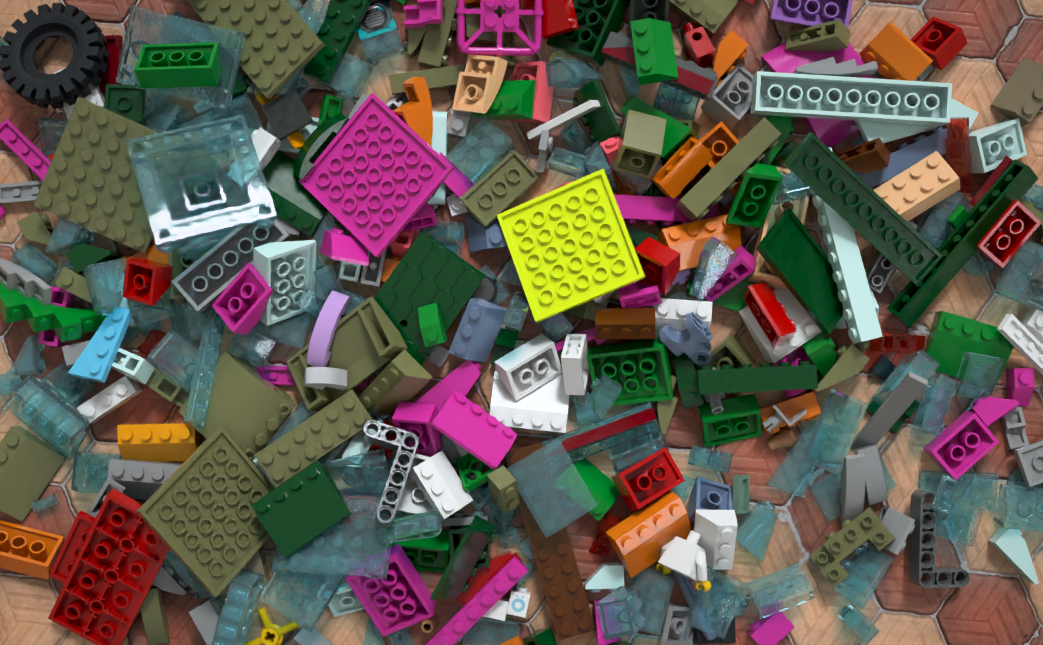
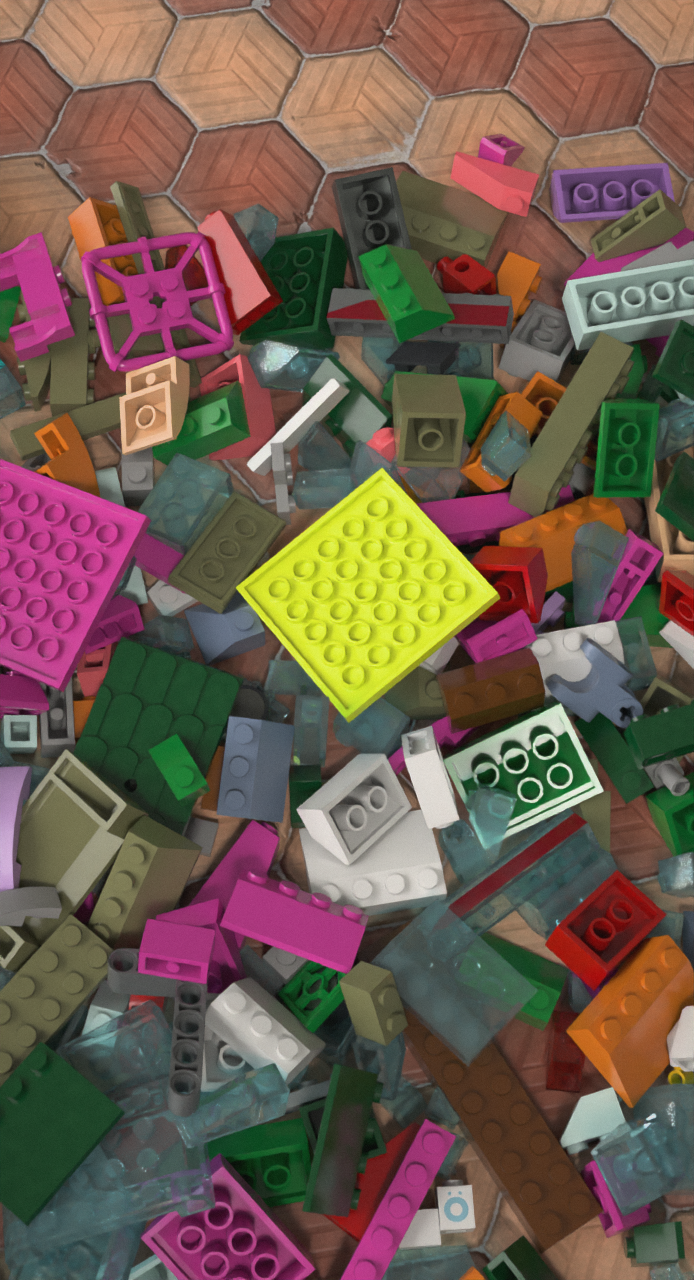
camera: 25 degrees left, 20 degrees down
none -> dark pink brick [138,919,216,984]
none -> black piece [385,341,461,374]
none -> clear light blue slope [481,411,532,481]
none -> clear light blue slope [568,972,593,1012]
none -> clear light blue slope [615,616,657,692]

